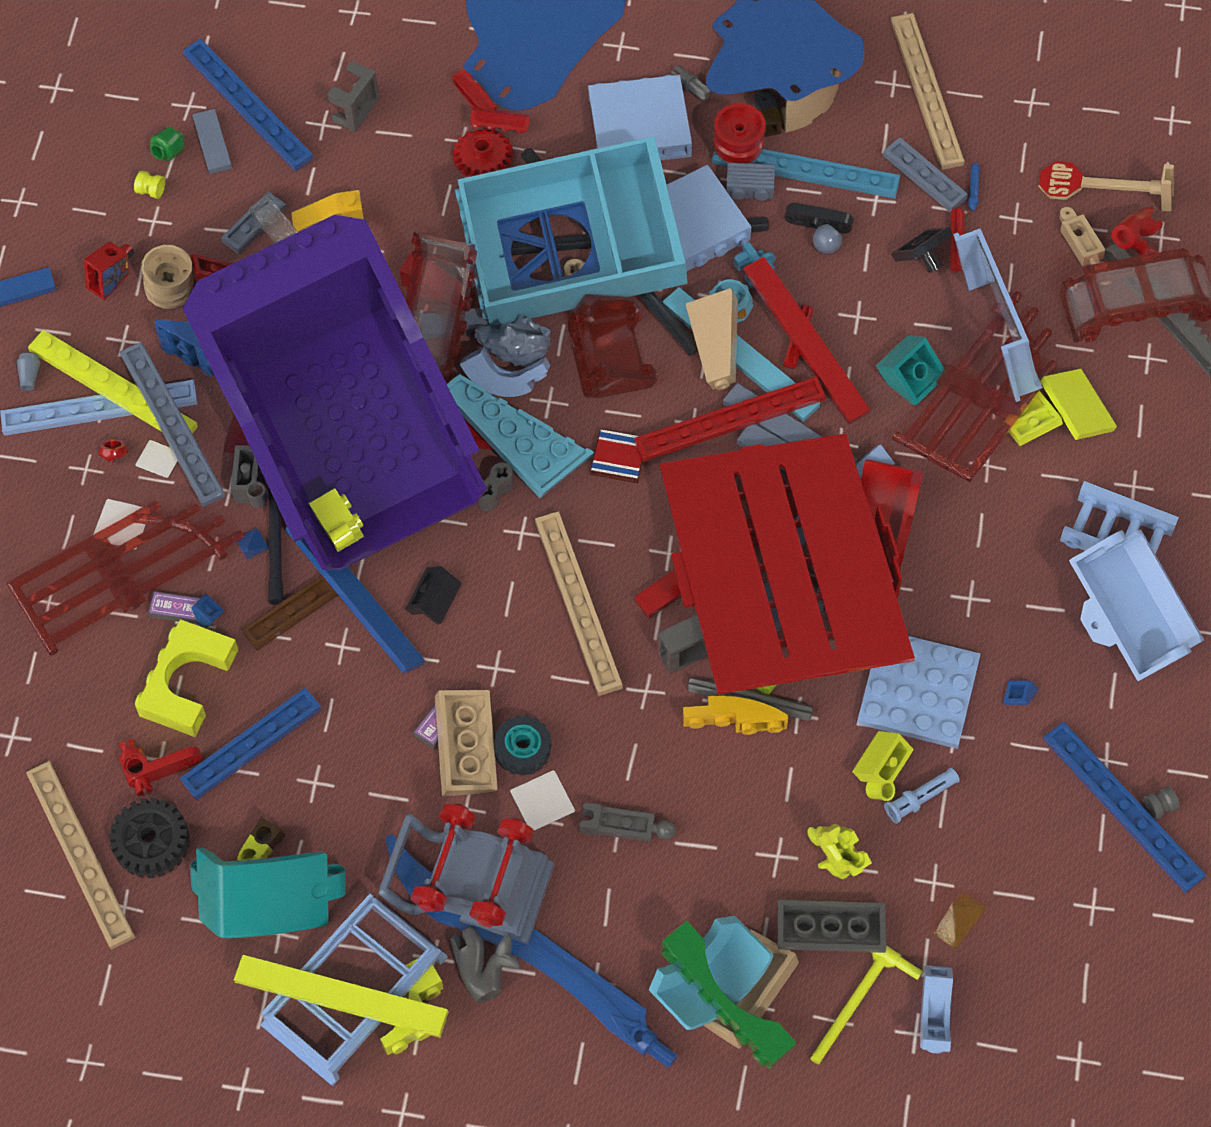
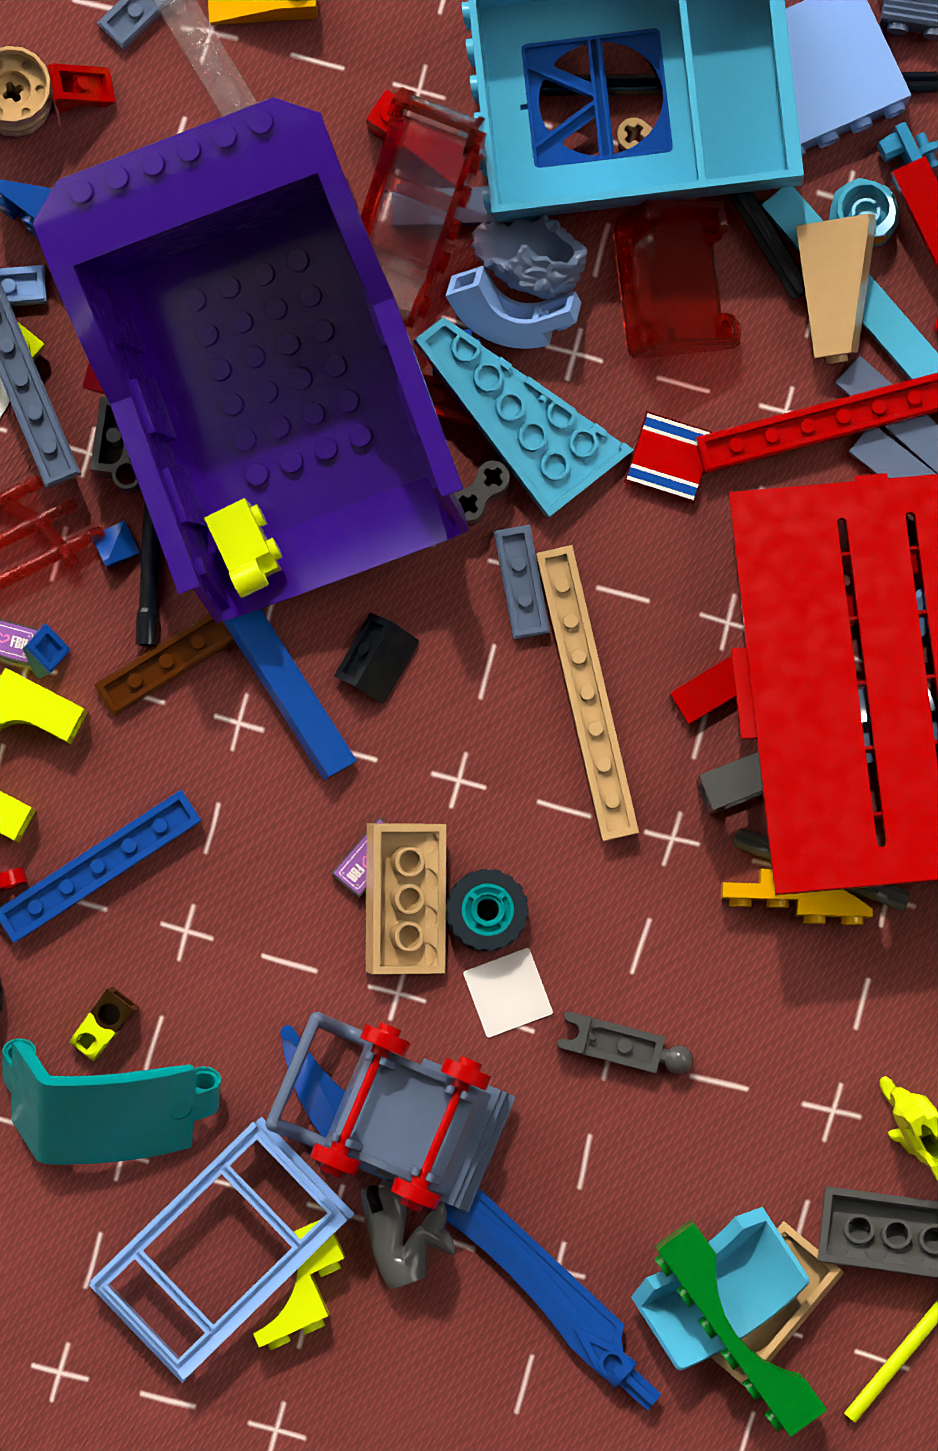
camera: 10 degrees right, 20 degrees up
neon yellow tile [234,955,449,1038] -> none
none -> sand blue tile [494,524,550,640]

